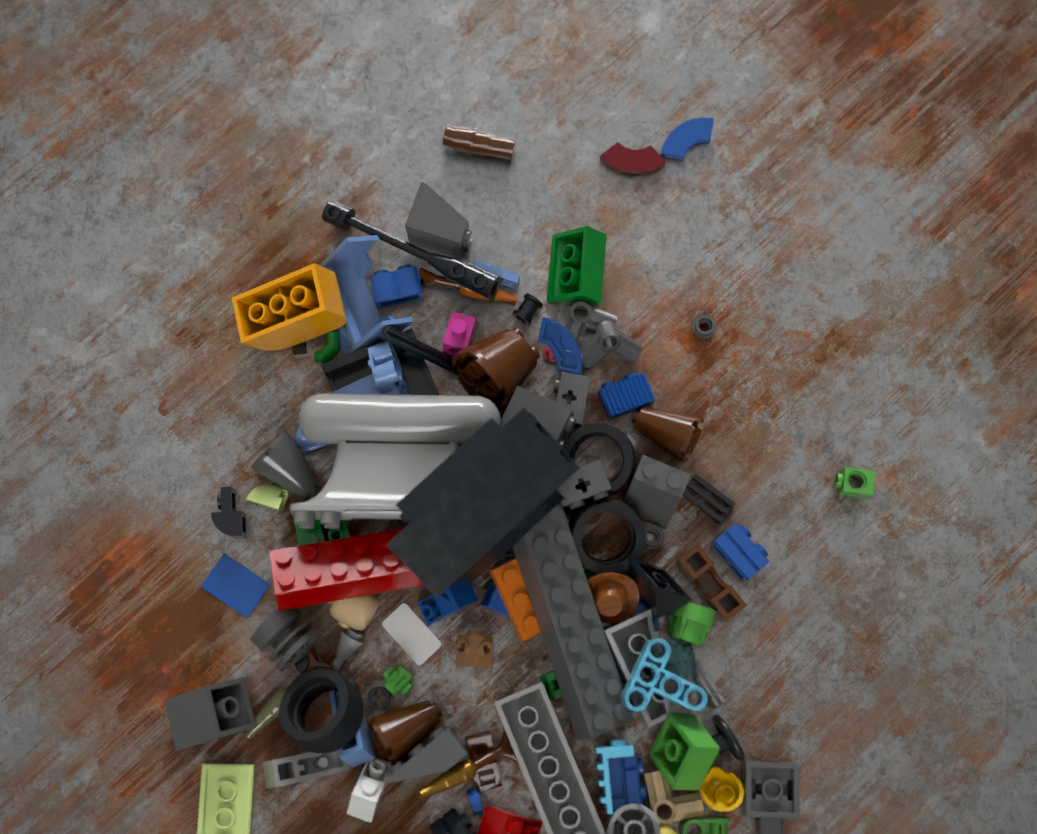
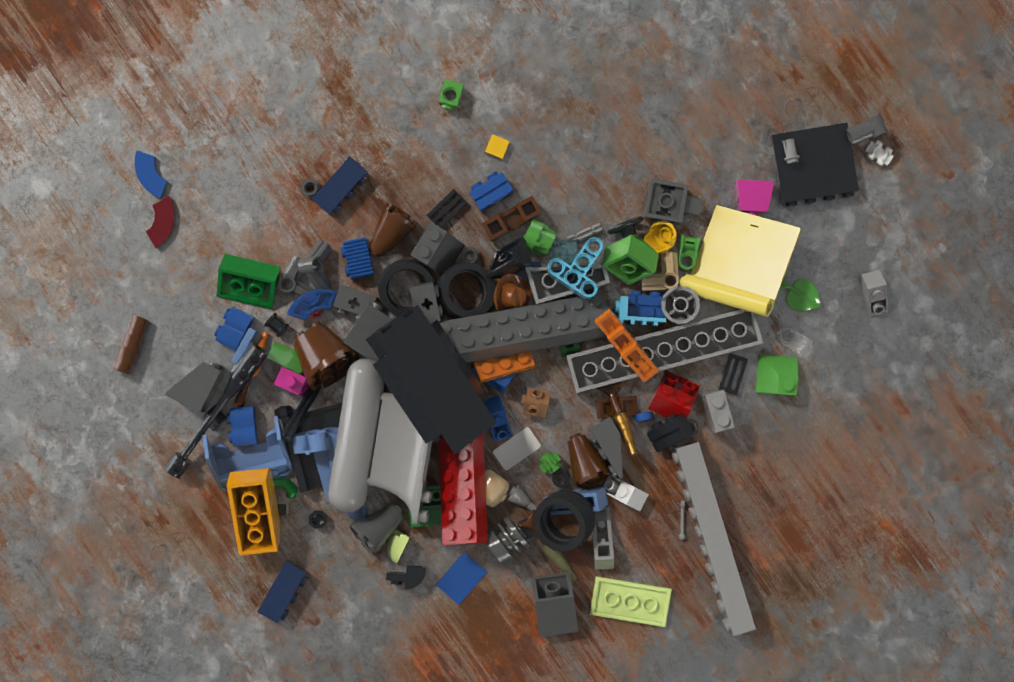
camera: 80 degrees left, 10 degrees up
none -> black slope [201,405,227,431]
none -> blue brick [214,306,255,351]
none -> dark blue brick [257,560,308,623]
none -> bright green slope [266,341,303,375]
none -> black tile [274,405,294,419]
none -> black tile [309,510,327,529]
none -> dark blue brick [312,156,368,216]
none -> yellow tile [485,134,510,160]
none -> orange slope [594,308,659,382]

